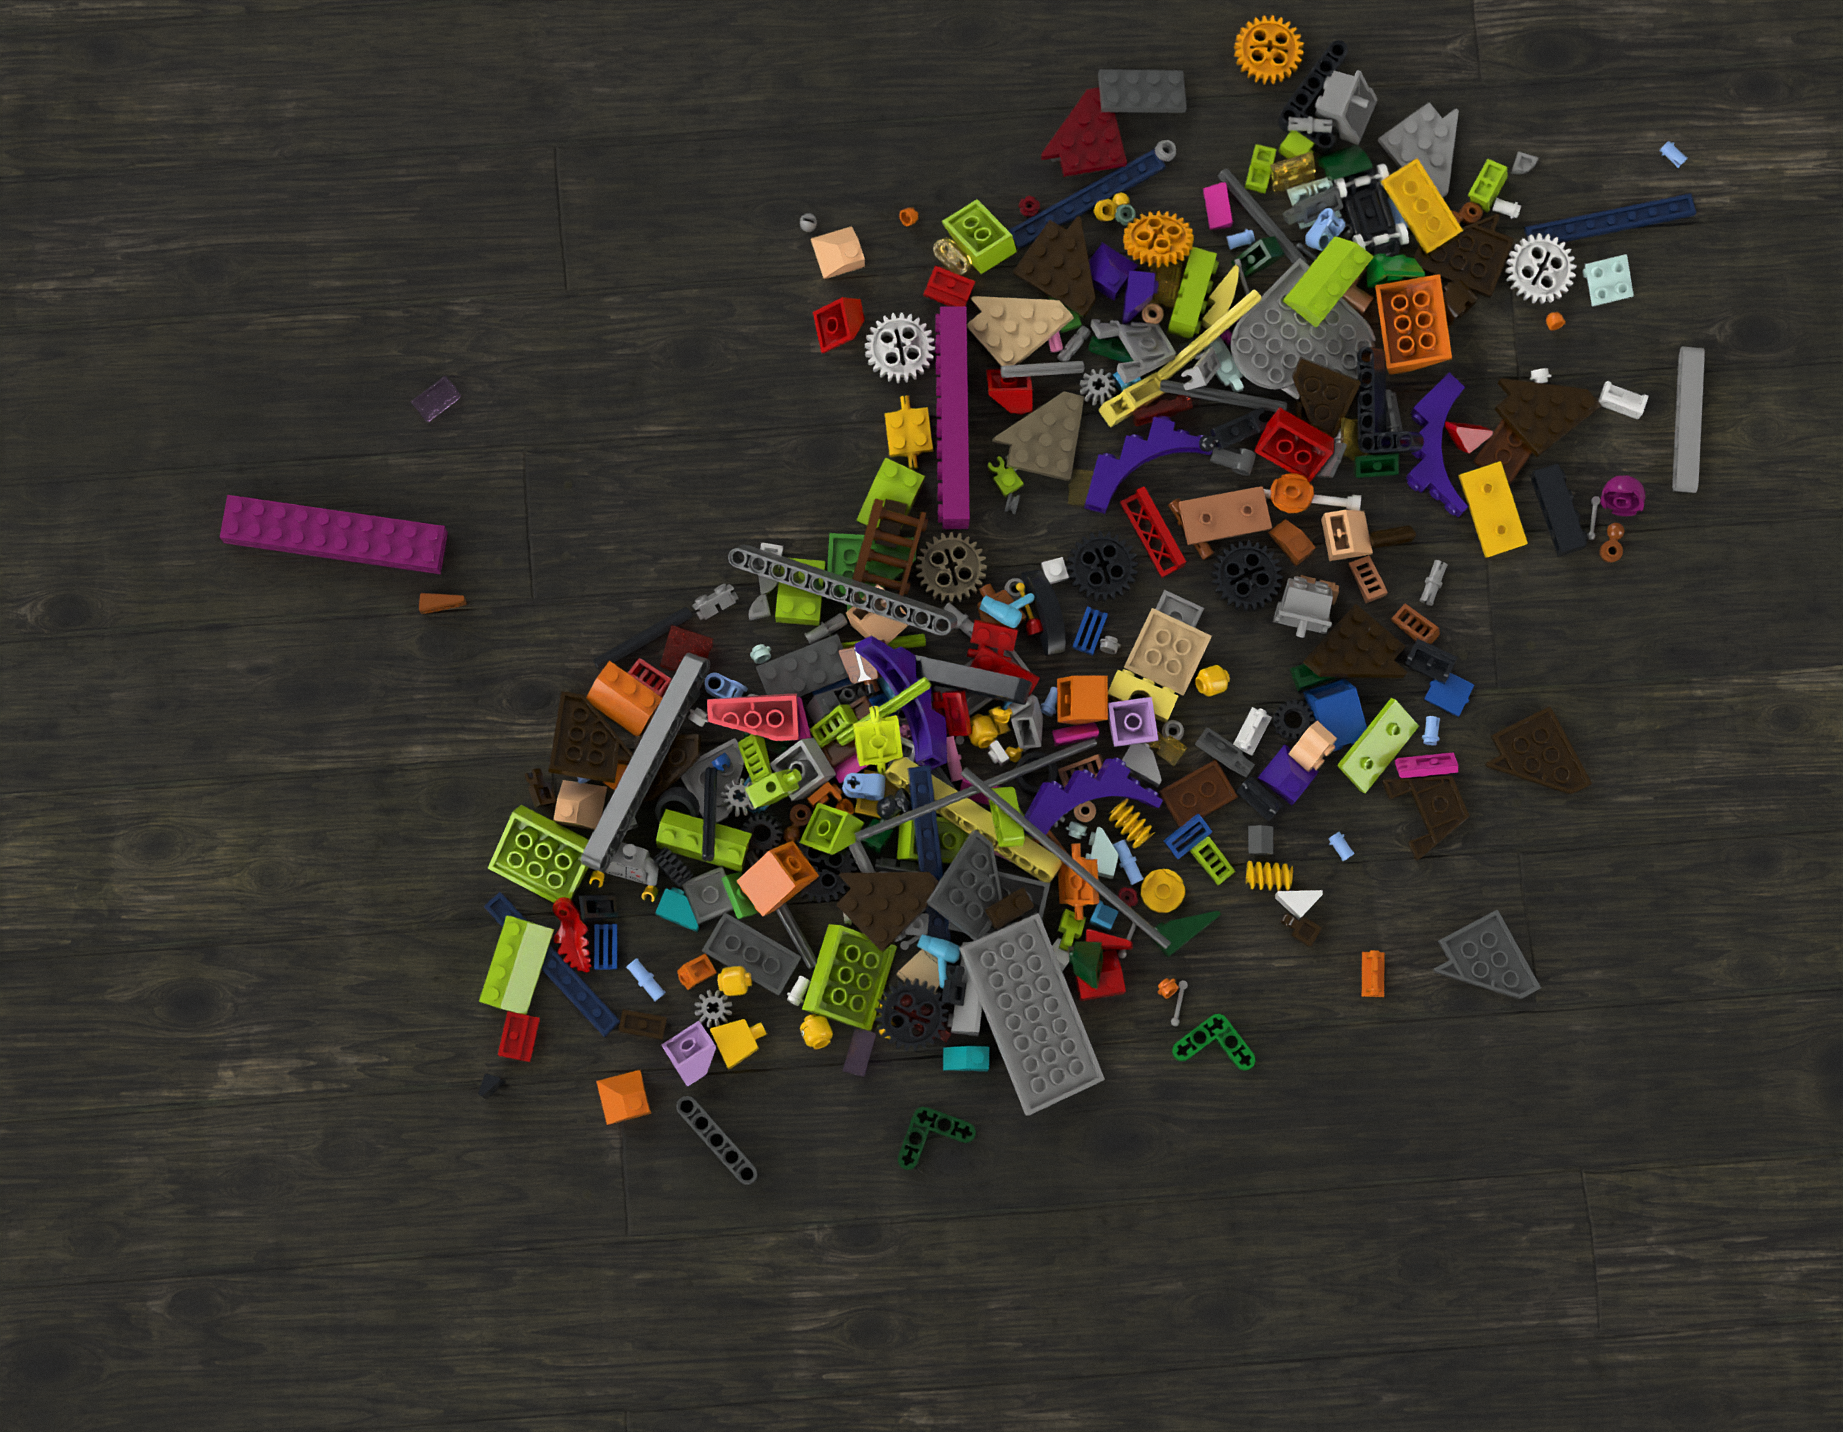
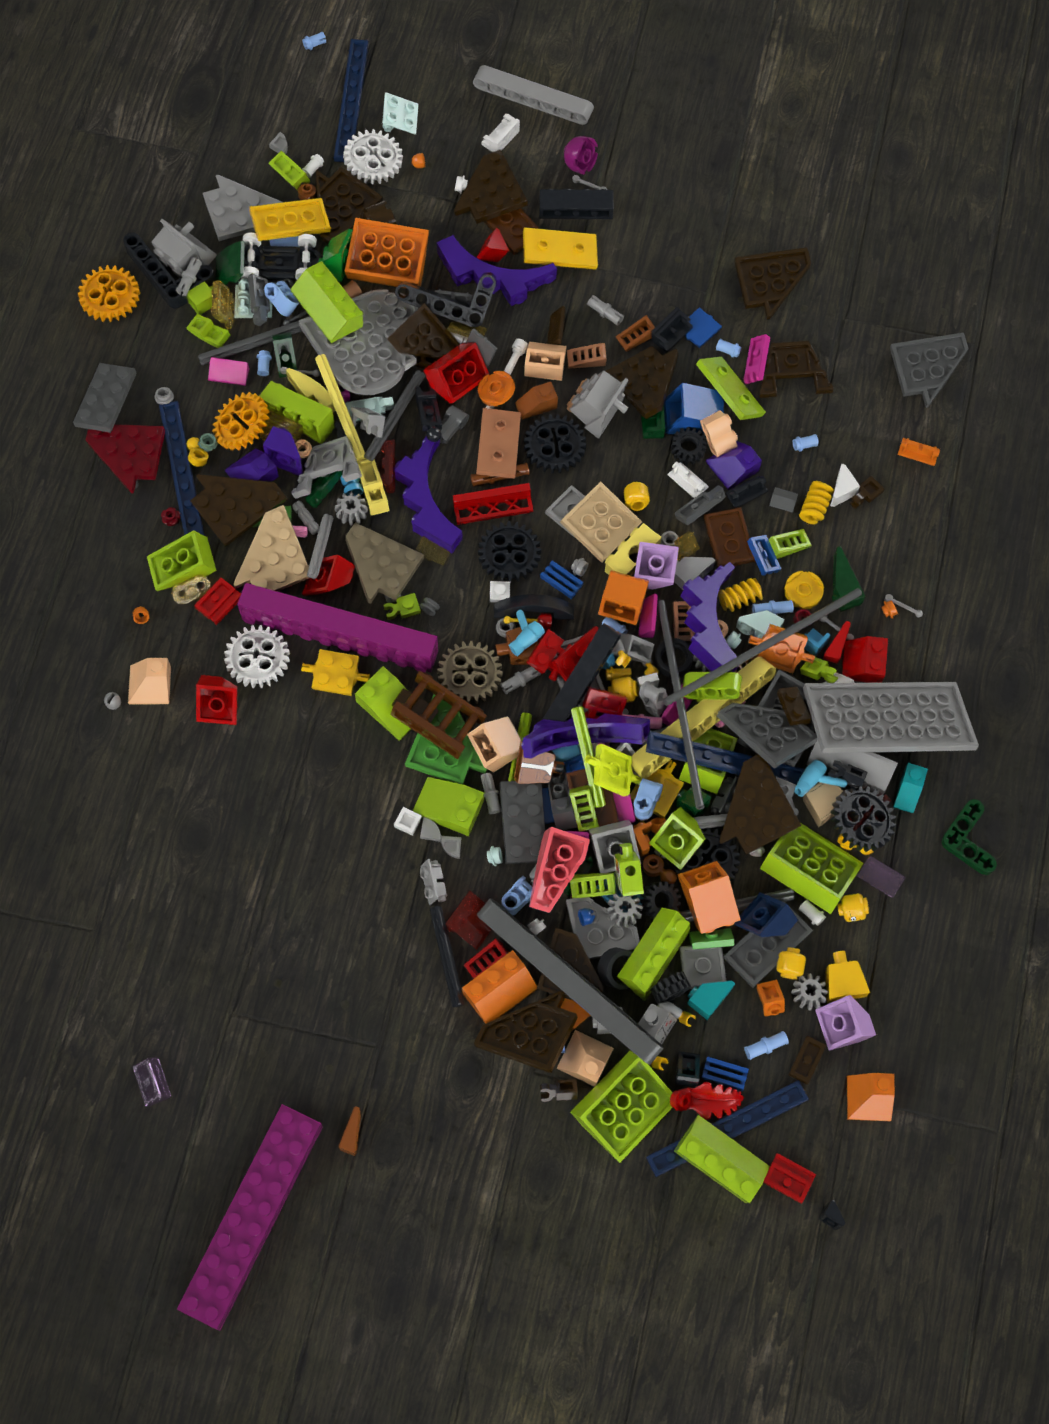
camera: 70 degrees left, 10 degrees down
dark grey beam [677,1096,758,1185] -> none
black axle [702,767,717,862] -> none
dark grey beam [728,544,958,635] -> none
black animal [876,787,912,820] -> none
dark green slope [1069,942,1104,988] -> none
green beam [1172,1014,1255,1071] -> none
dark green slope [1353,453,1399,478] -> none
dark orange plate [1599,523,1624,563] -> none
none -> light grey piece [639,681,668,717]
none -> dark blue slope [734,892,798,937]

